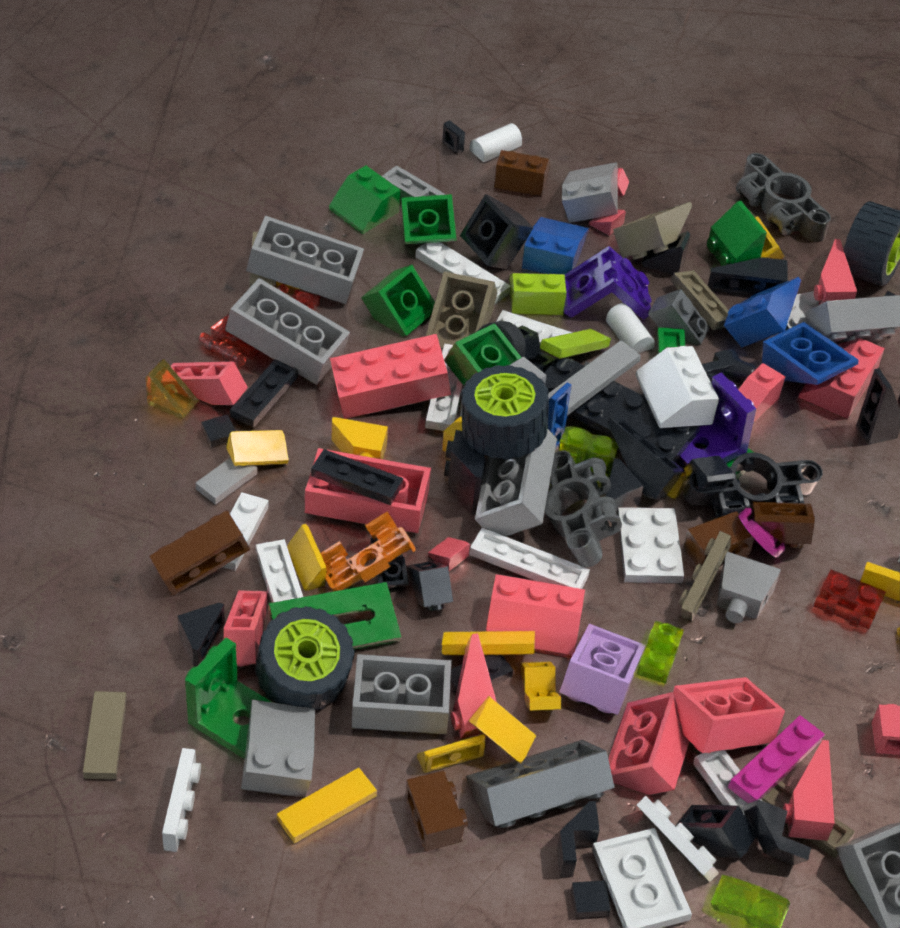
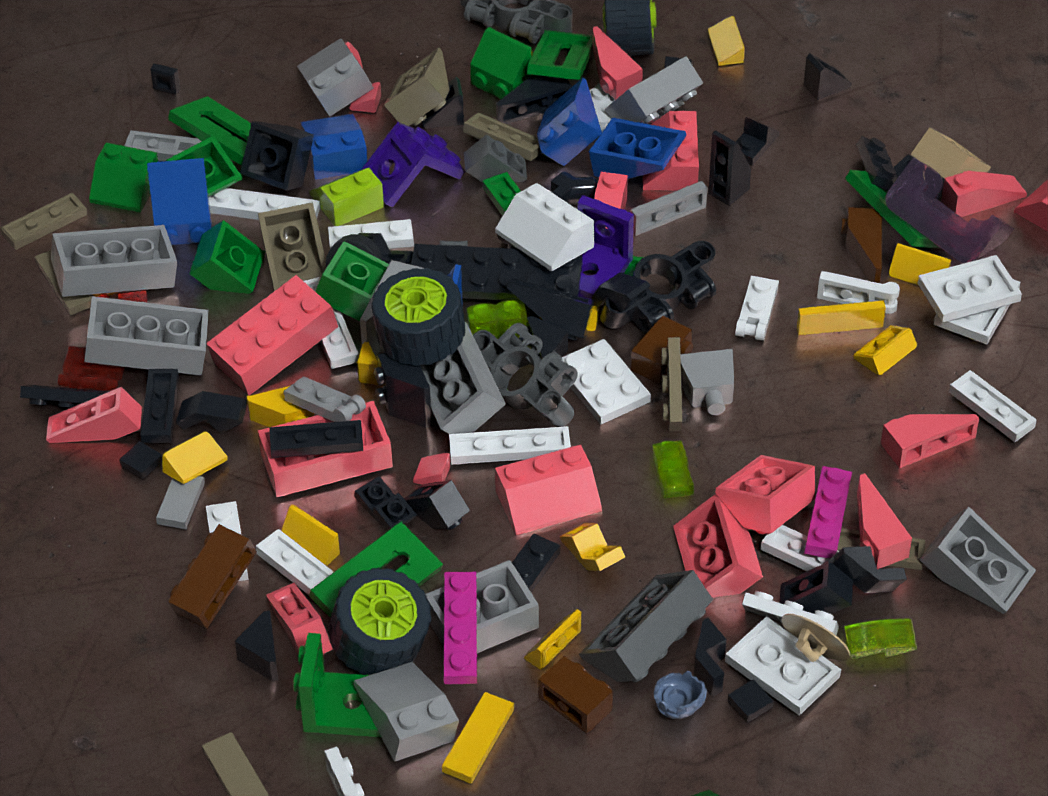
camera: 25 degrees left, 0 degrees up
clear yellow slope [145,359,199,419] -> none
orange piece [320,511,416,592] -> none
yellow tile [442,631,535,655] -> none
coral slope [450,633,497,739] -> none
white brick [469,123,522,162] -> none
yellow slope [469,696,536,764] -> none
reddish brown slope [494,150,551,197] -> none
lime tile [540,329,611,359] -> none
light grey tile [548,340,641,415] -> none
lavender slope [559,624,646,715] -> none
white brick [606,303,655,353] -> none
dark pink tile [738,508,785,558] -> none
reddish brown slope [753,502,815,548] -> none
clear red plate [813,569,886,630] -> none
none -> dark tan tile [0,193,88,250]
none -> black plate [20,384,110,407]
none -> blue slope [147,158,212,245]
none -> green piece [168,96,251,166]
none -> black slope [176,391,248,433]
none -> light grey plate [284,376,366,422]
none -> dark pink plate [444,572,477,684]
none -> green piece [527,30,593,80]
none -> light grey plate [630,181,707,236]
none -> sand blue hair [654,671,707,719]
none -> white plate [735,276,779,341]
none -> tan shield [781,614,850,662]

